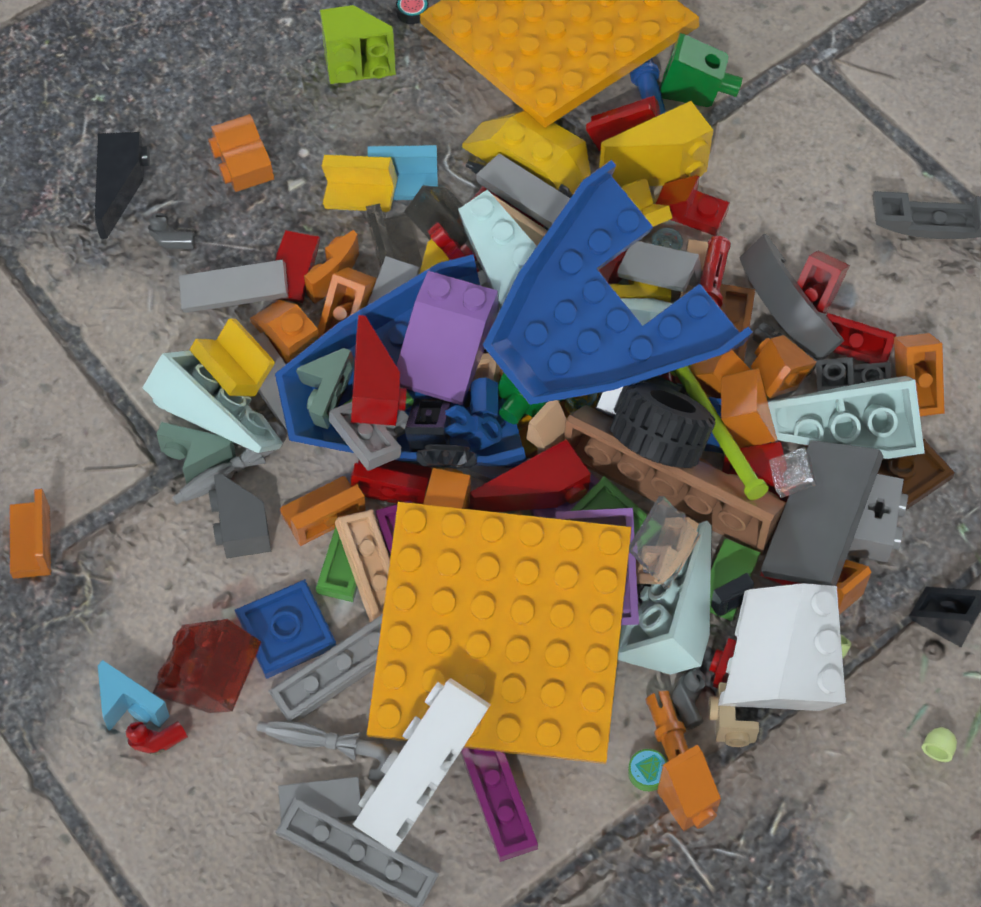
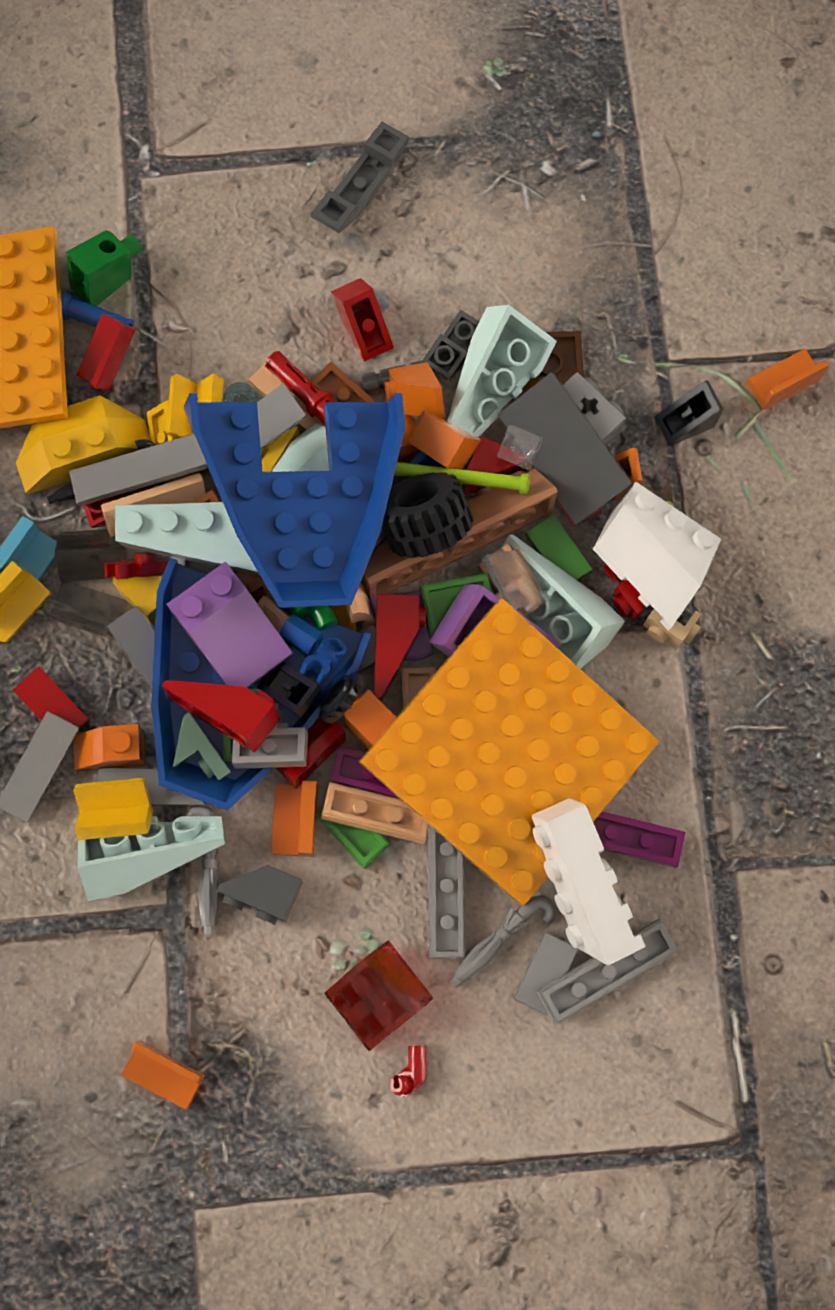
camera: 60 degrees left, 15 degrees up
medium azure slope [98,660,170,731] -> none
sand green slope [156,422,236,484] -> none
blue tile [235,579,337,679] -> none
orange slope [304,230,359,304] -> none
orange slope [318,267,377,338] -> none
yellow slope [599,101,713,187] -> none
tile [628,749,667,792] -> none
orange pin [645,691,689,761] -> none
red slope [655,175,730,236] -> none
orange slope [657,744,721,831] -> none
dark grey arm [672,669,706,730] -> none
black tile [711,573,754,616] -> none
dark grey slope [739,234,844,360] -> none
red slope [826,313,897,364] -> none
orange slope [894,333,945,416] -> none
yellowish green hinge [922,727,957,762] -> none

